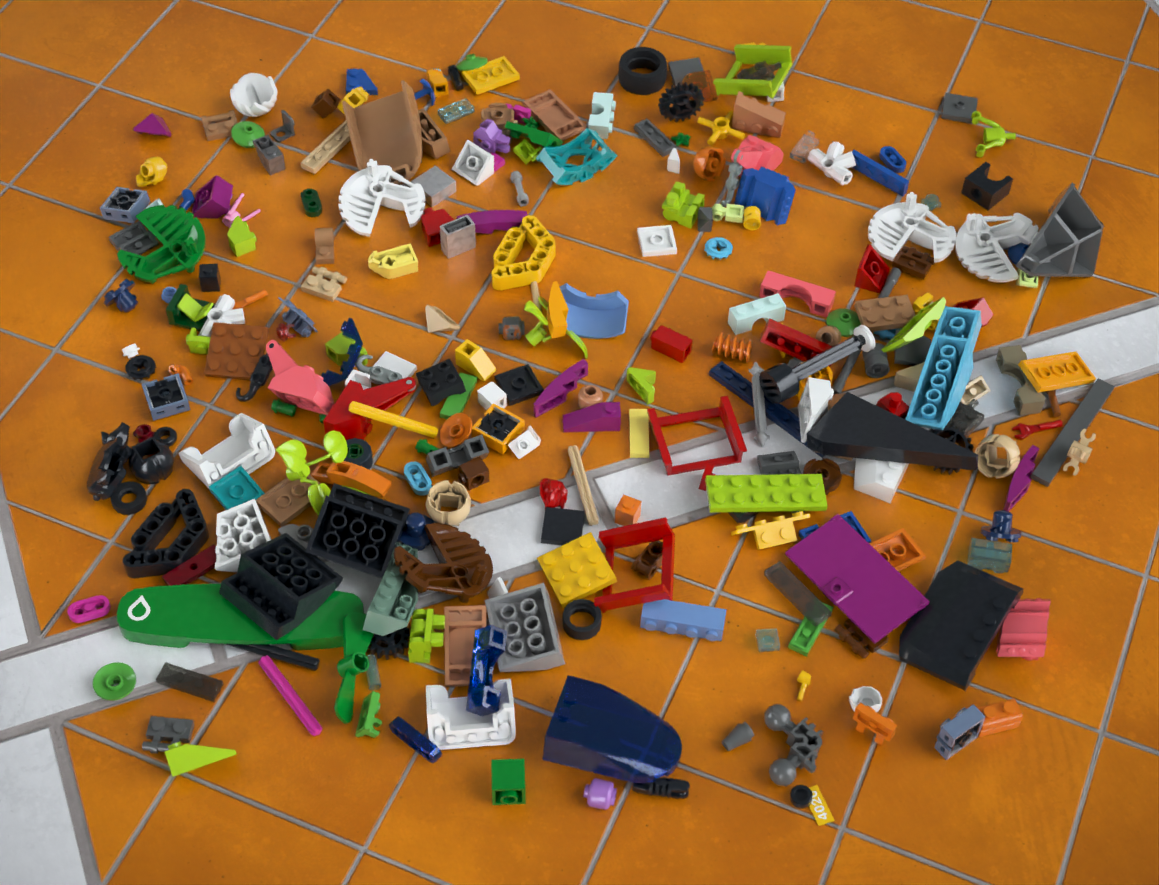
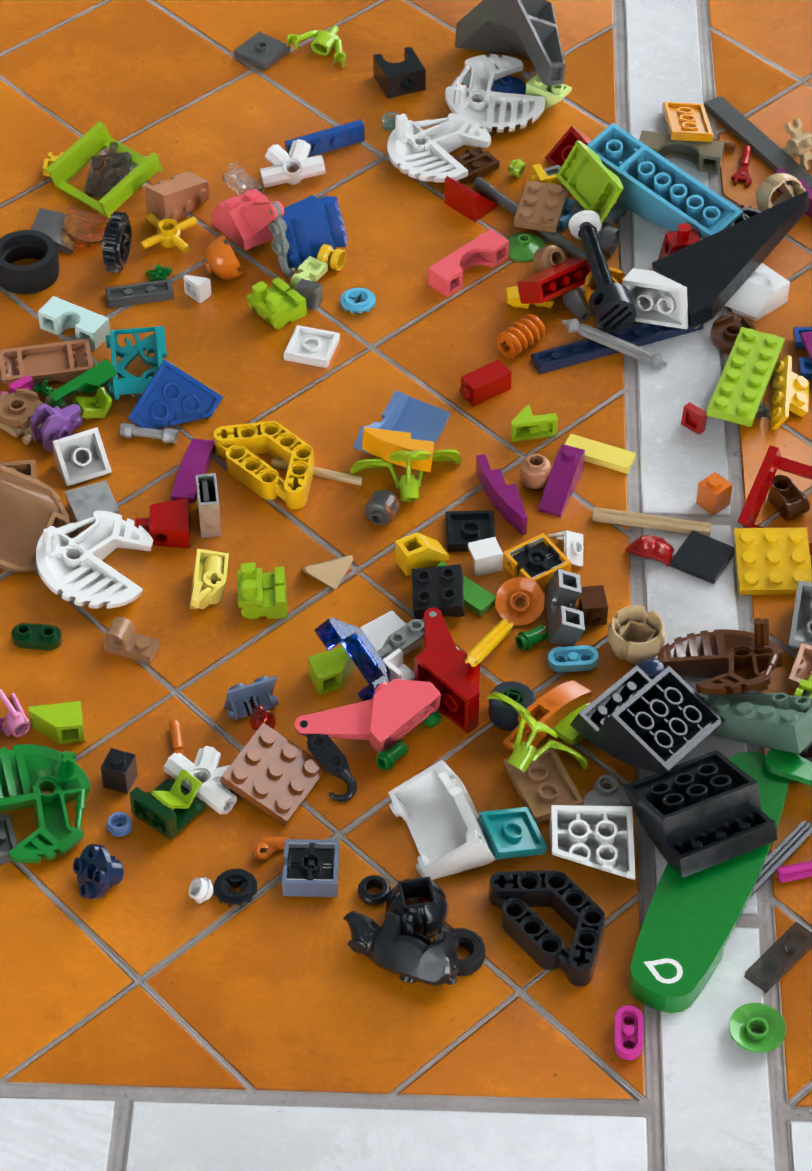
camera: 65 degrees left, 5 degrees down
dark red plate [133,424,155,443] -> none
dark red tile [162,544,217,586] -> none
lime bracket [186,328,211,354] -> none
tan plate [301,266,347,302] -> none
white slope [488,577,508,599] -> none
red piece [647,395,747,476] -> none
light aqua arch [728,293,786,335] -> none
dark grey slope [757,451,802,475] -> none
blue plate [879,146,906,173] -> none
tan slope [894,362,925,392] -> none
none -> blue plate [127,360,223,429]
none -> lime hips [237,562,288,619]
none -> lime plate [508,158,526,178]

